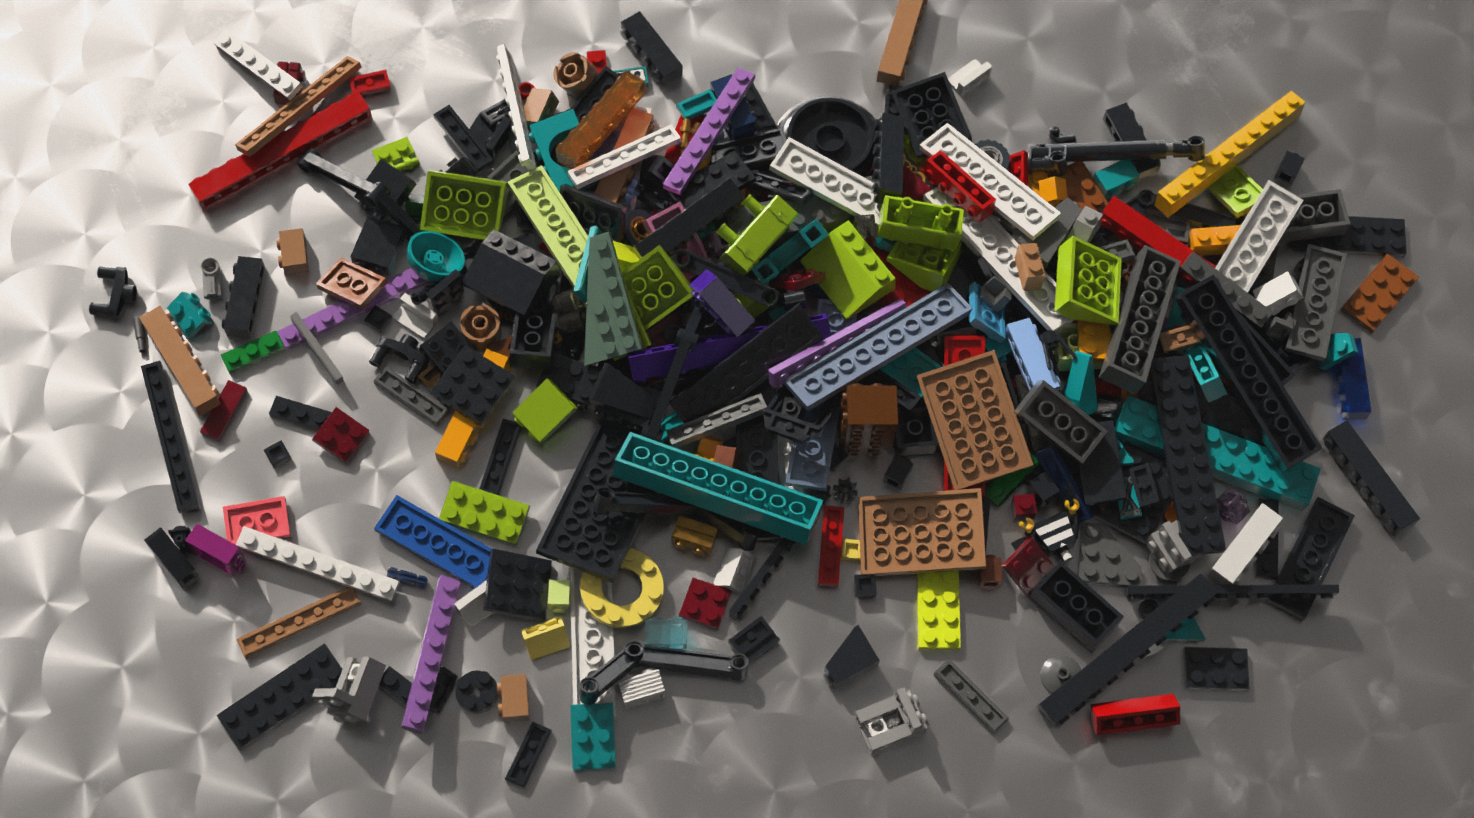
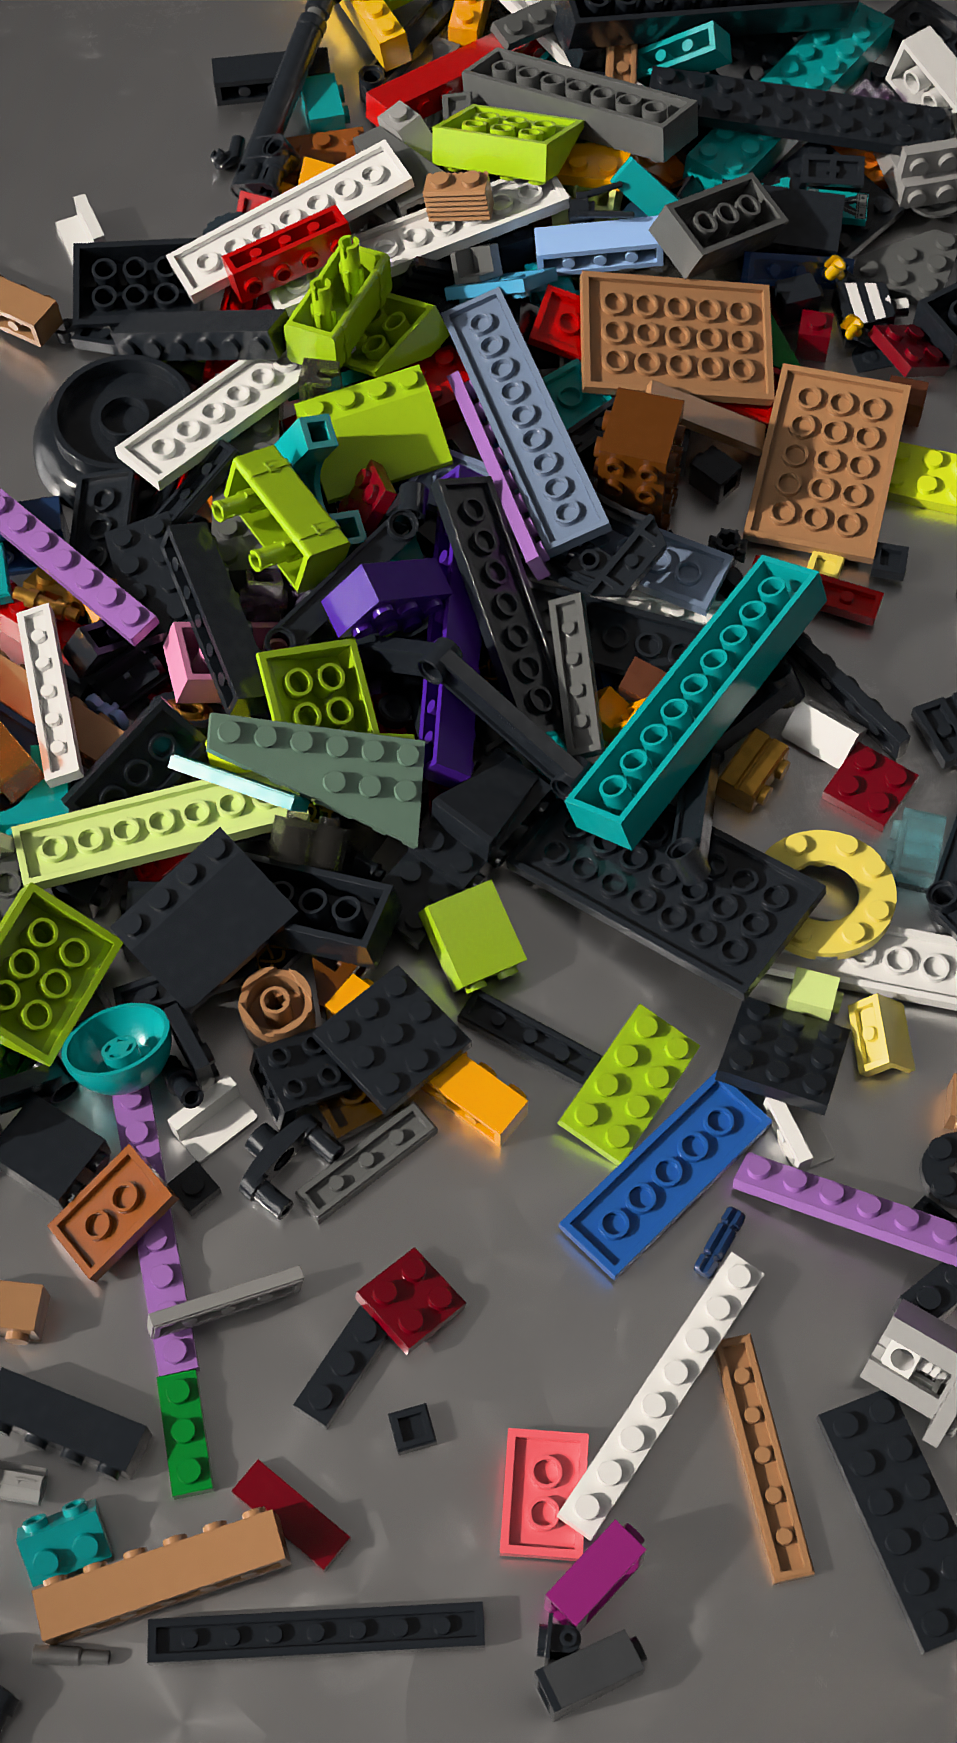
camera: 70 degrees left, 5 degrees down
none -> medium nougat tile [646,380,766,456]

